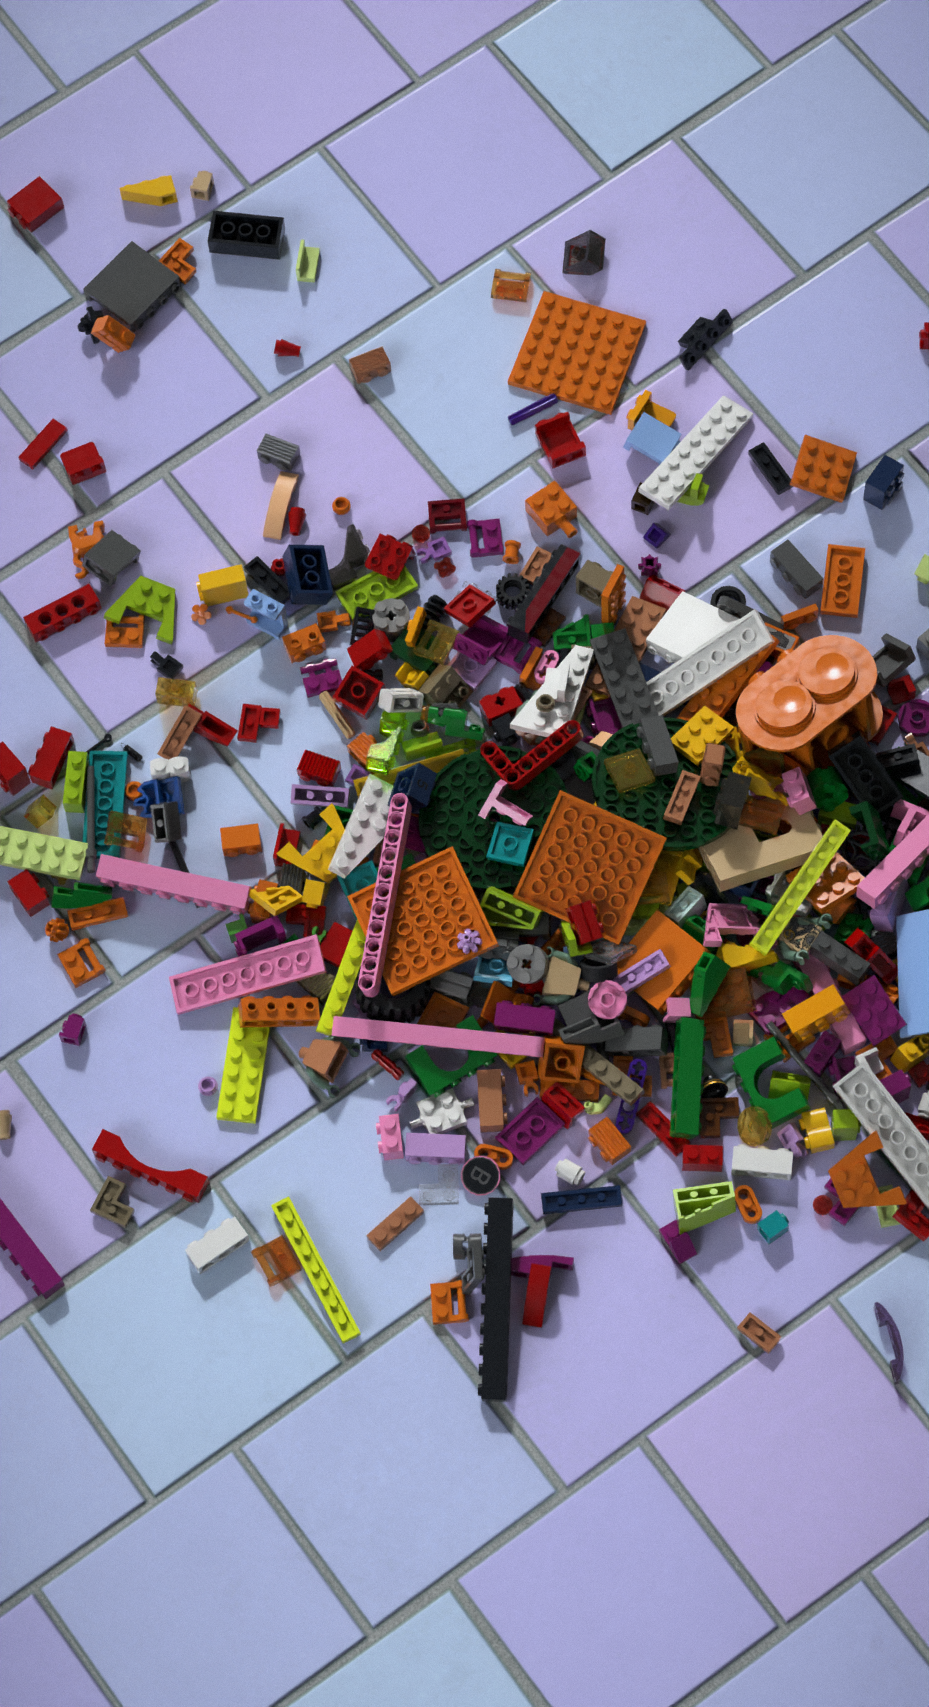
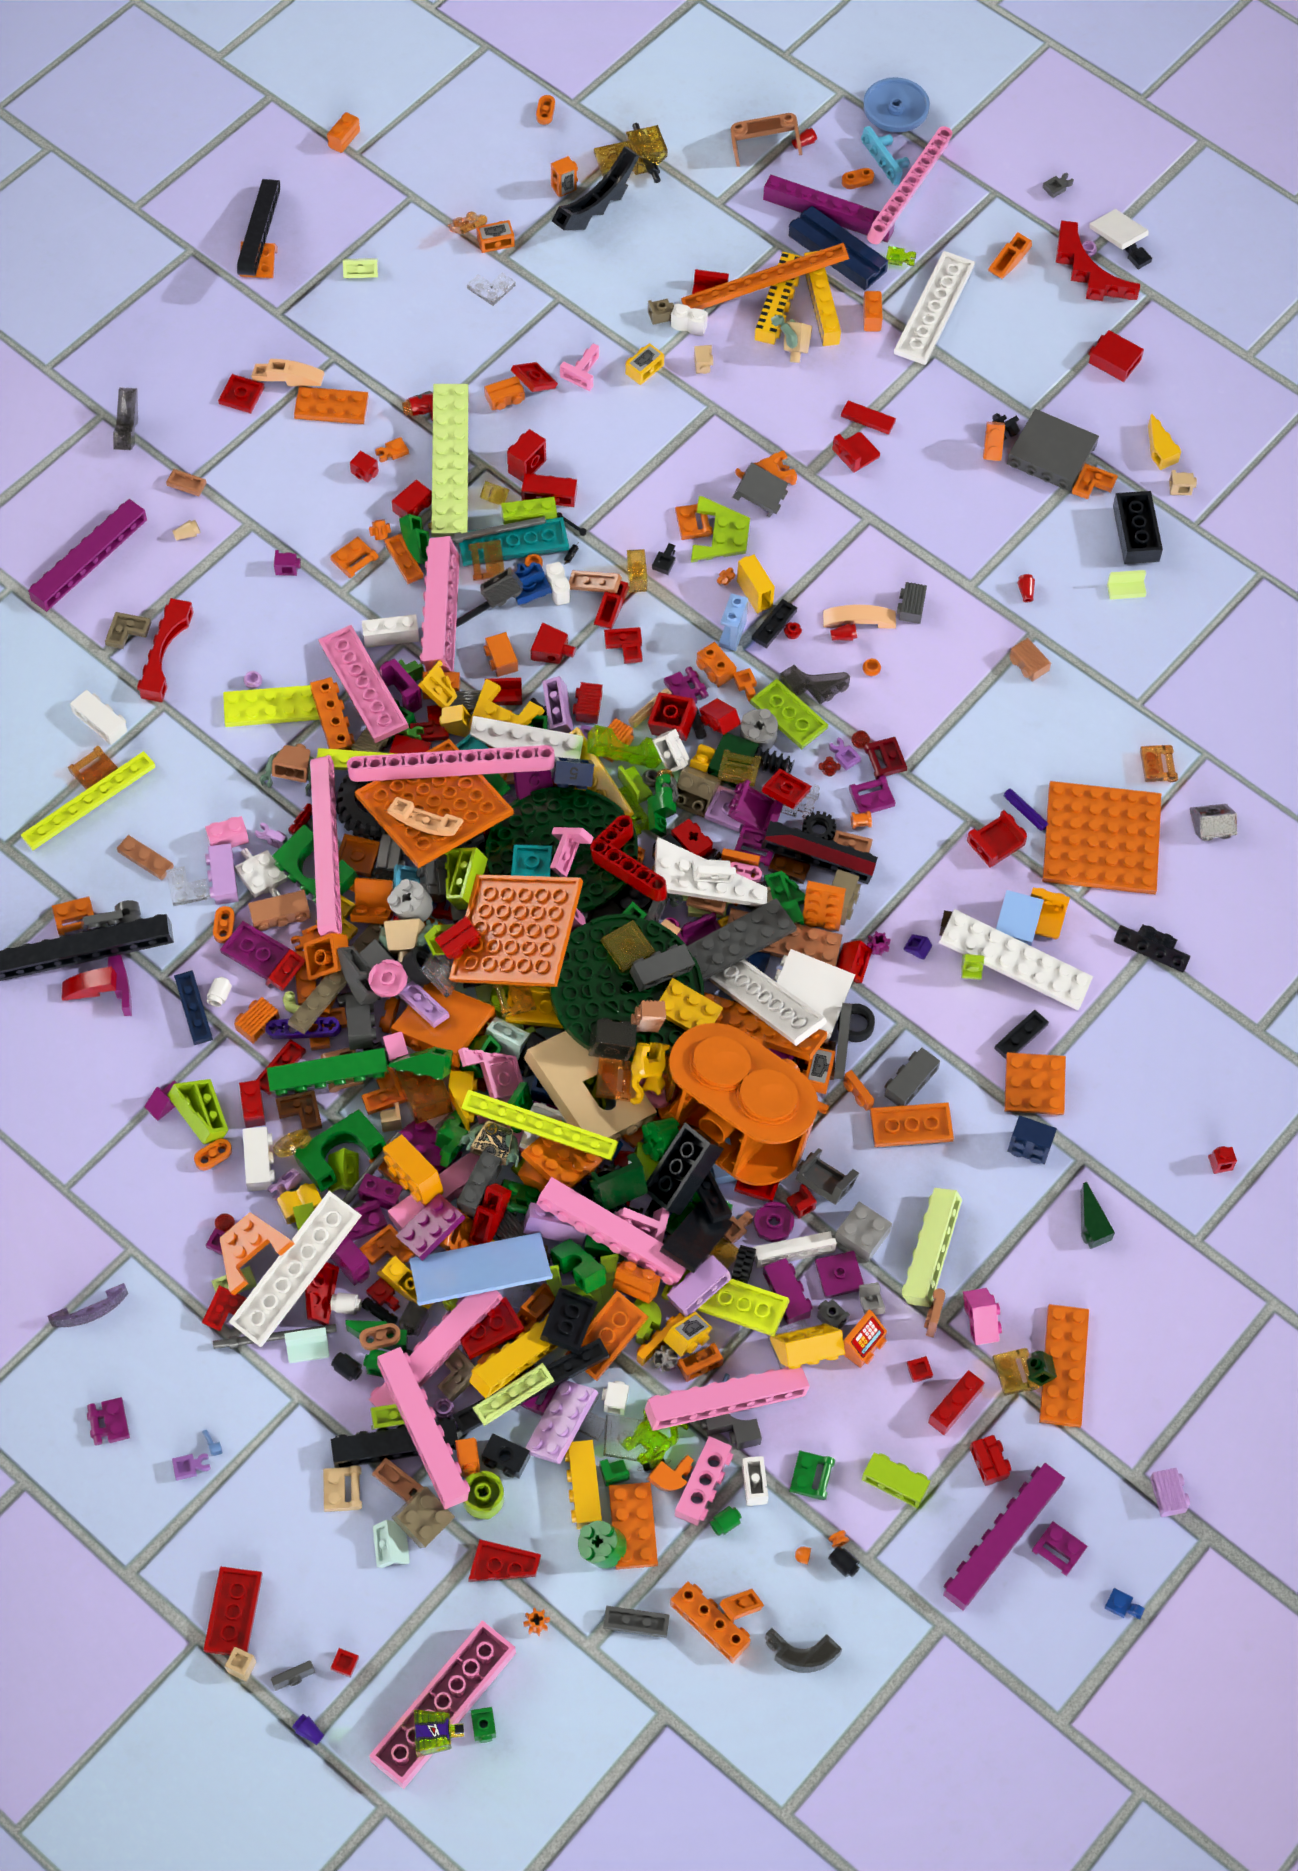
camera: 70 degrees right, 5 degrees down
red brick [23,584,102,642] -> none
dark blue brick [282,544,333,605] -> none
black slope [349,607,375,645] -> none
red bracket [365,533,416,581] -> none
light orange plate [405,606,427,648] -> none
lavender plant [457,929,482,954] -> none
black tile [461,1156,501,1195] -> none
magenta brick [494,1001,556,1036] -> none
orange brick [525,480,578,538] -> none
dark tan plate [536,694,555,713] -> none
nougat plate [663,770,701,825] -> none
yellow slope [675,848,703,886] -> none
black piece [701,1075,728,1098] -> none
nougat plate [737,1312,782,1354] -> none
teal brick [757,1210,789,1244] -> none
bright pink brick [782,767,817,815] -> none
white panel [854,1047,884,1074] -> none
none -> white brick [362,614,419,648]
none -> light nougat slope [387,797,463,836]
none -> red torso [531,622,576,664]

